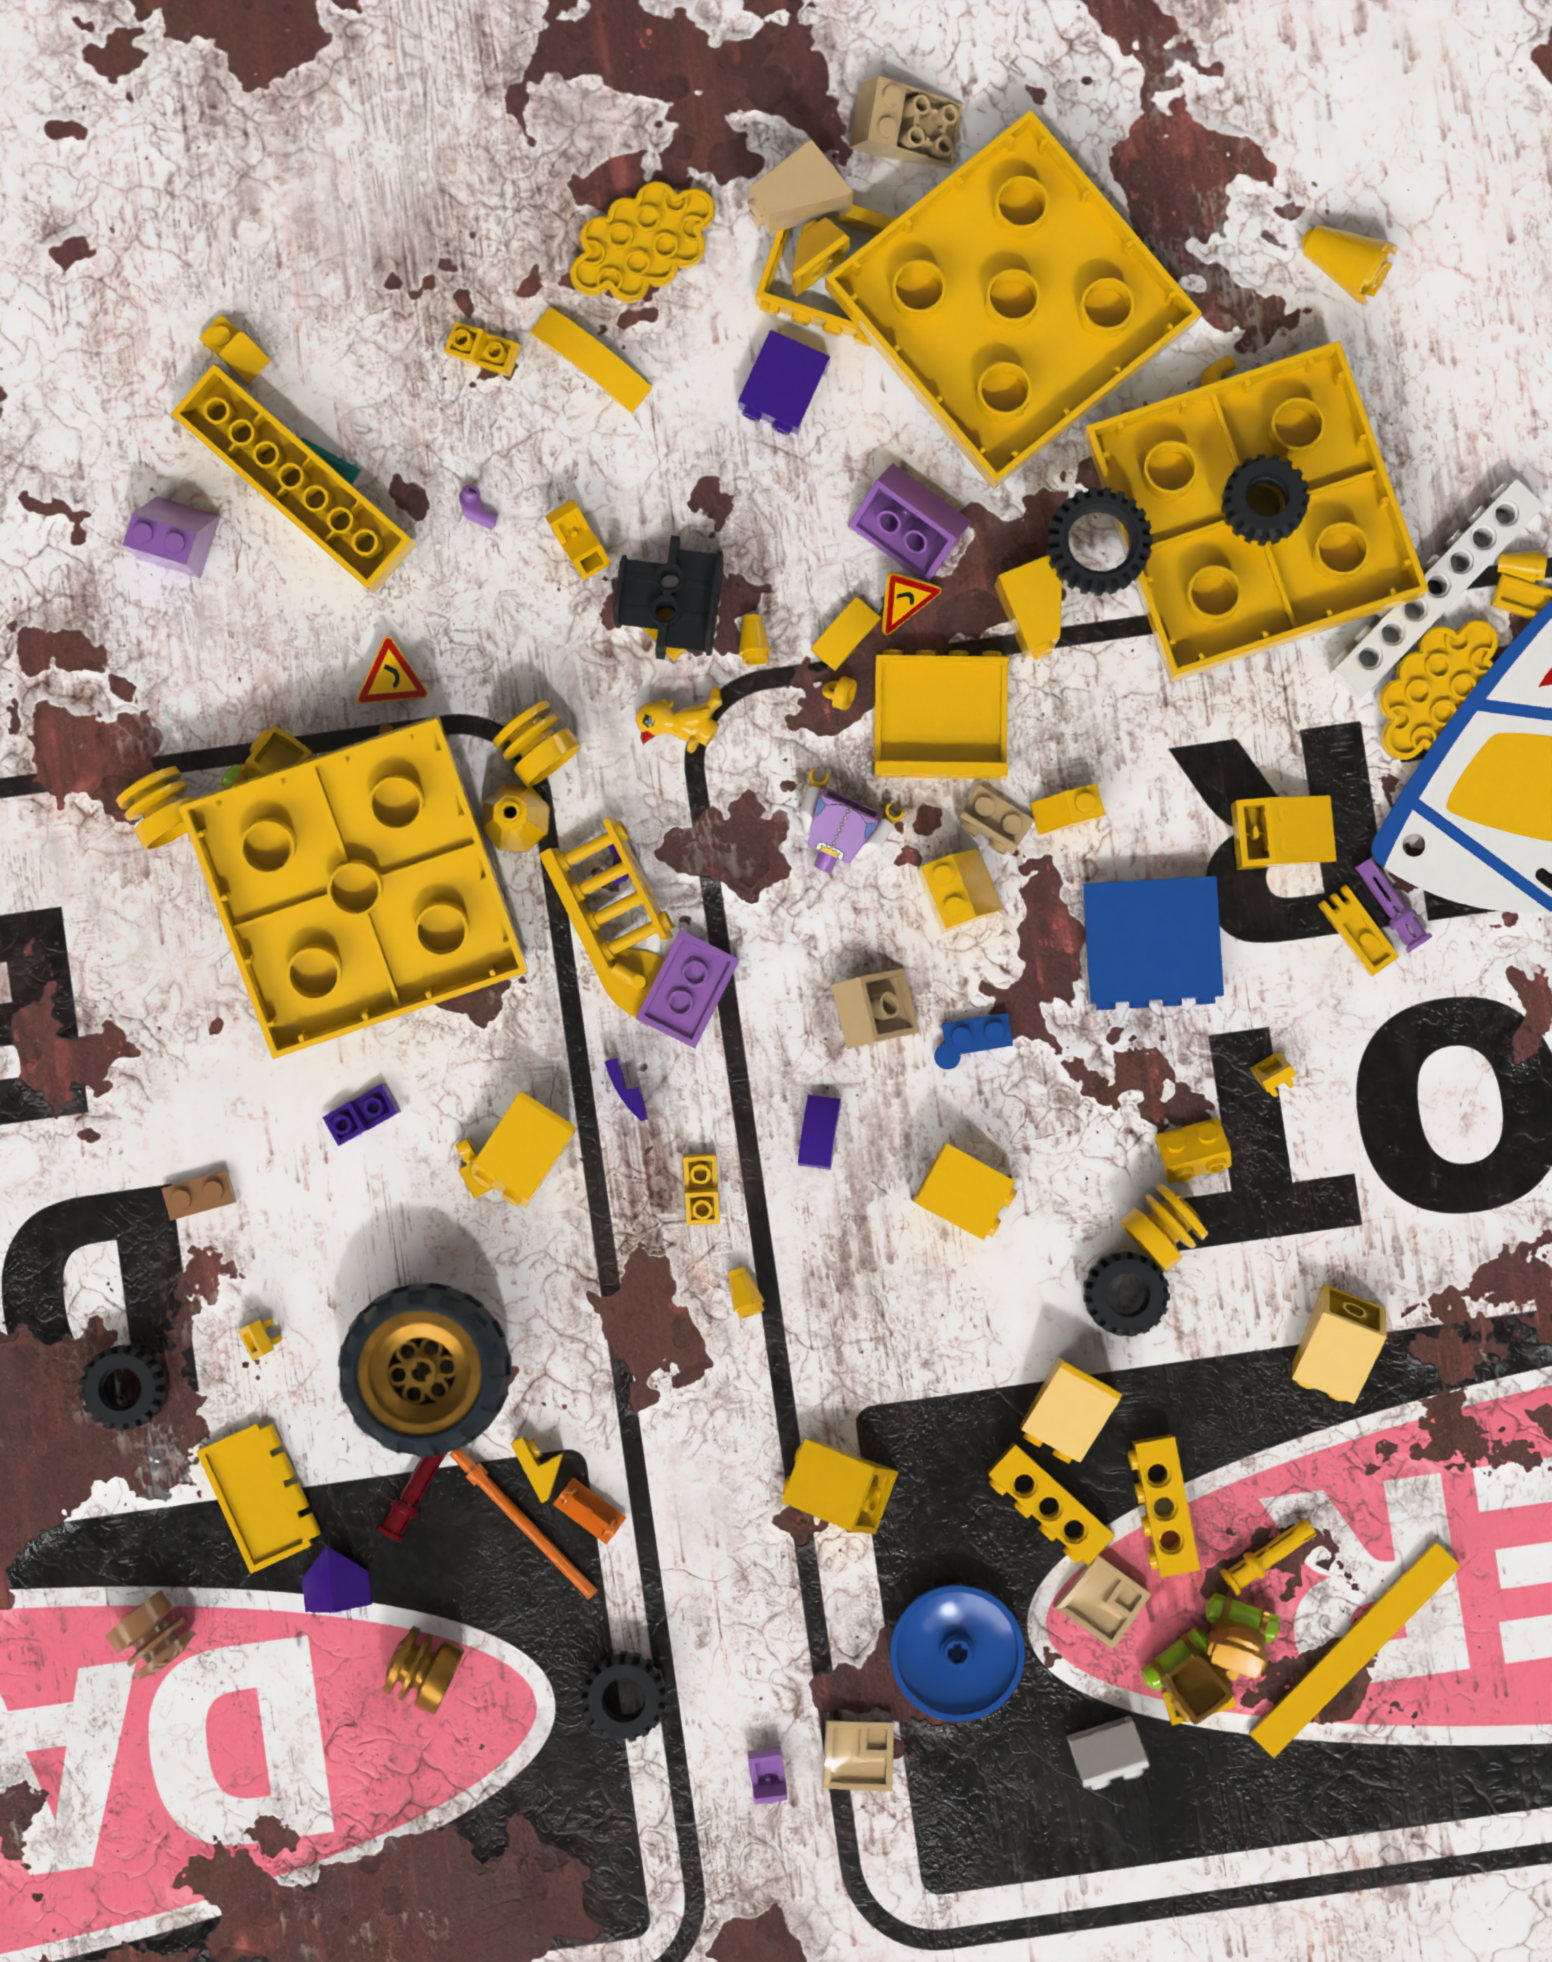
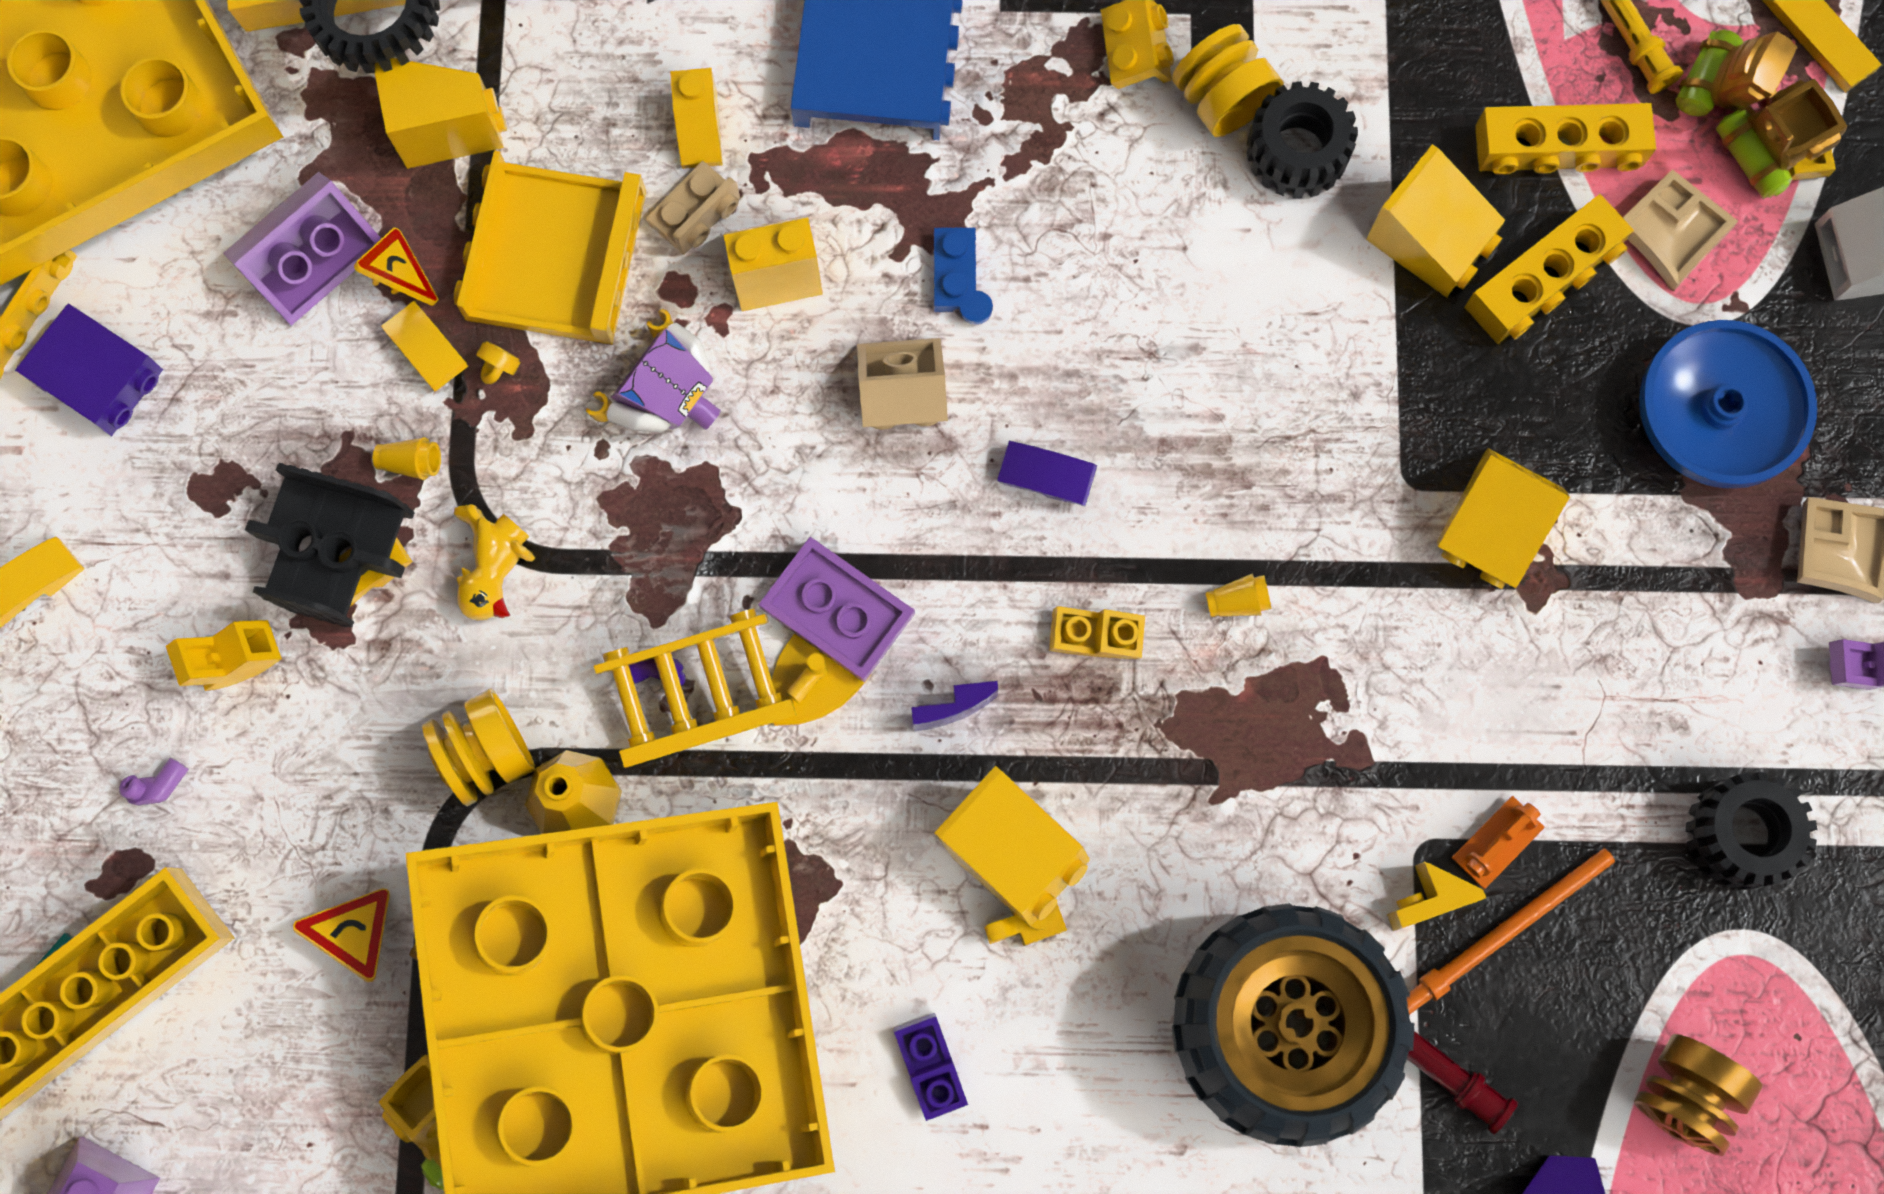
camera: 85 degrees left, 10 degrees down
yellow slope [912,1143,1017,1240] -> none

